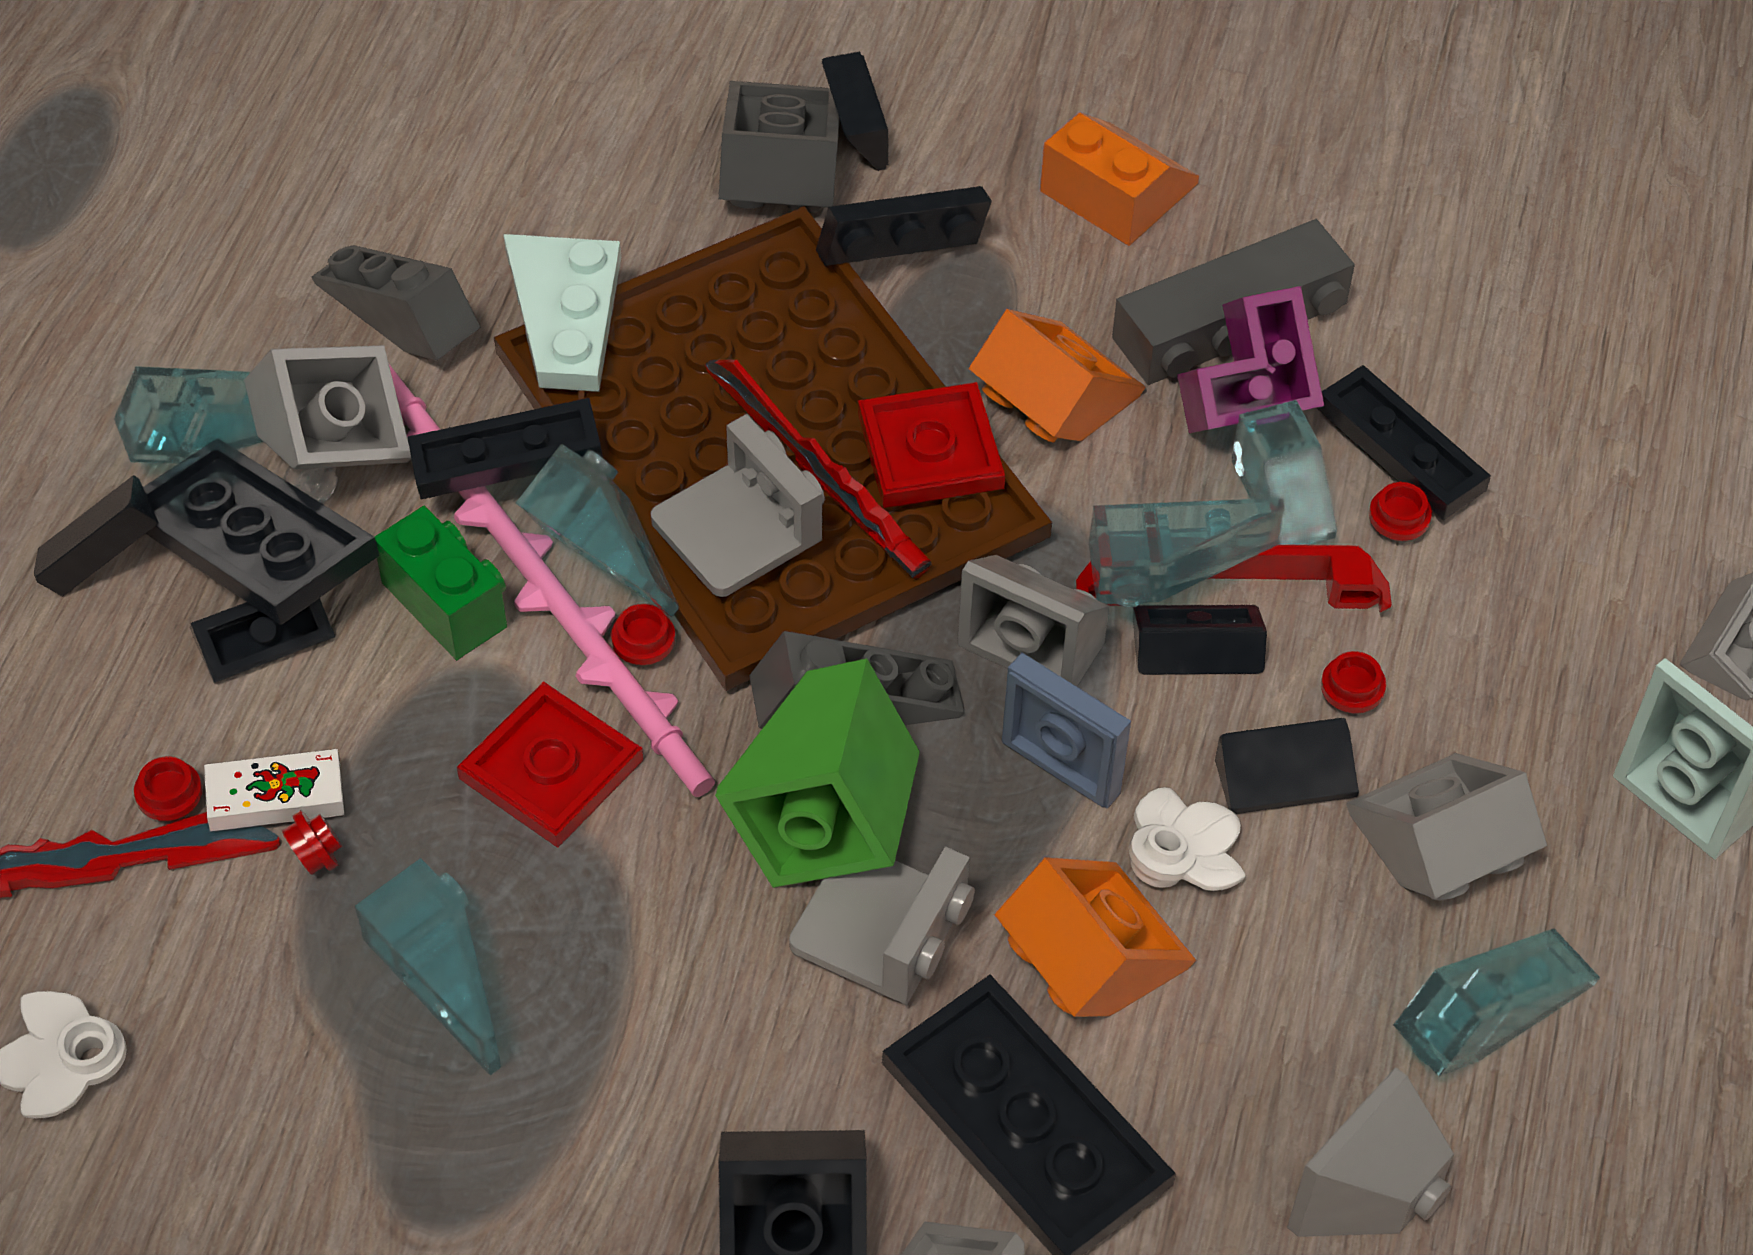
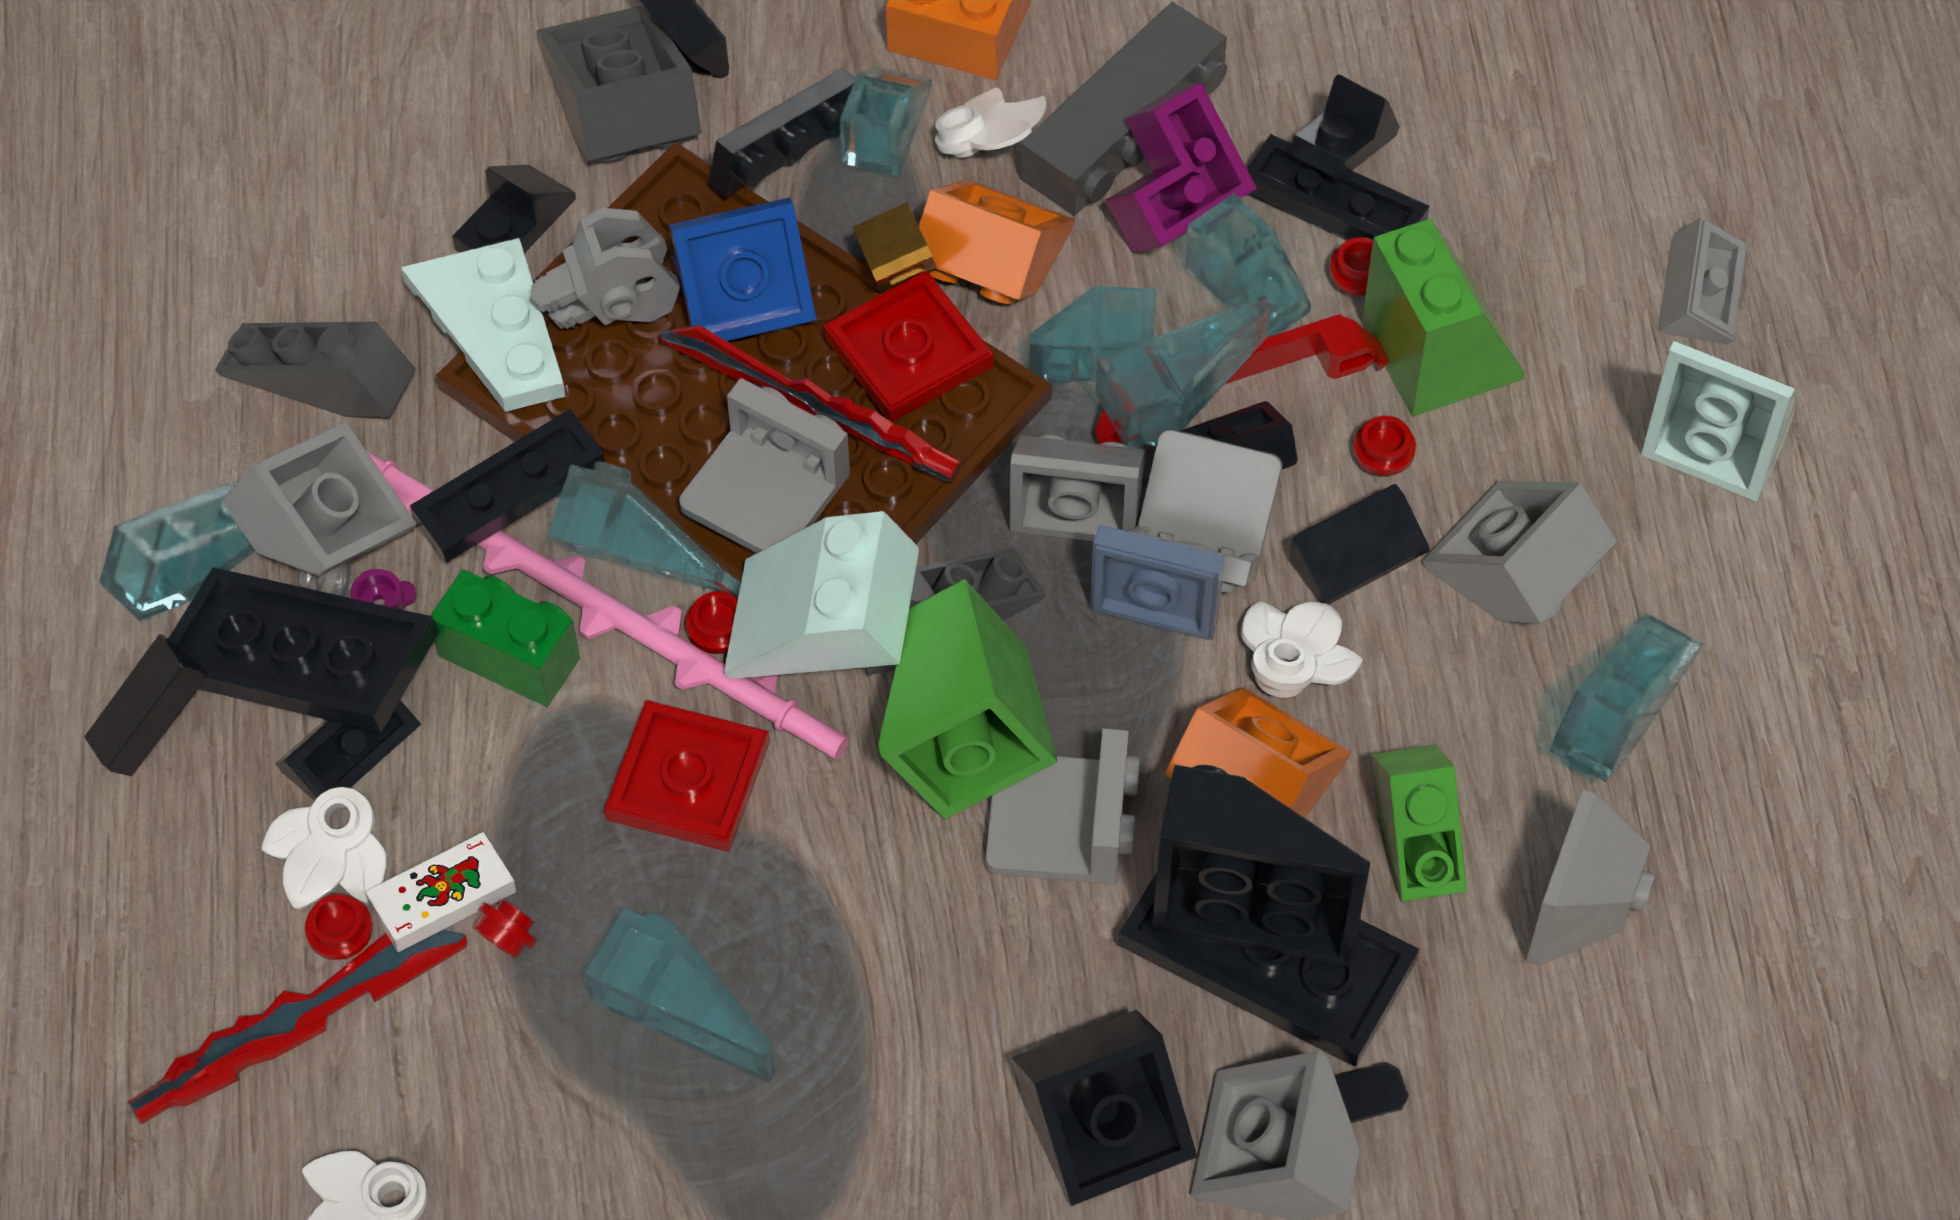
camera: 20 degrees left, 5 degrees up
none -> white plate [261,787,387,910]
none -> magenta plate [351,569,417,610]
none -> black slope [452,164,576,254]
none -> light grey hinge [529,208,680,329]
none -> blue bracket [669,198,816,347]
none -> light aqua slope [724,511,919,679]
none -> clear light blue slope [840,66,932,176]
none -> pearl gold slope [852,202,937,292]
none -> white plate [935,87,1047,157]
none -> clear light blue slope [1029,286,1156,386]
none -> light grey bracket [1128,430,1282,593]
none -> black slope [1152,765,1371,967]
none -> black slope [1289,74,1400,181]
none -> bright green slope [1362,219,1525,417]
none -> bright green slope [1372,744,1467,902]

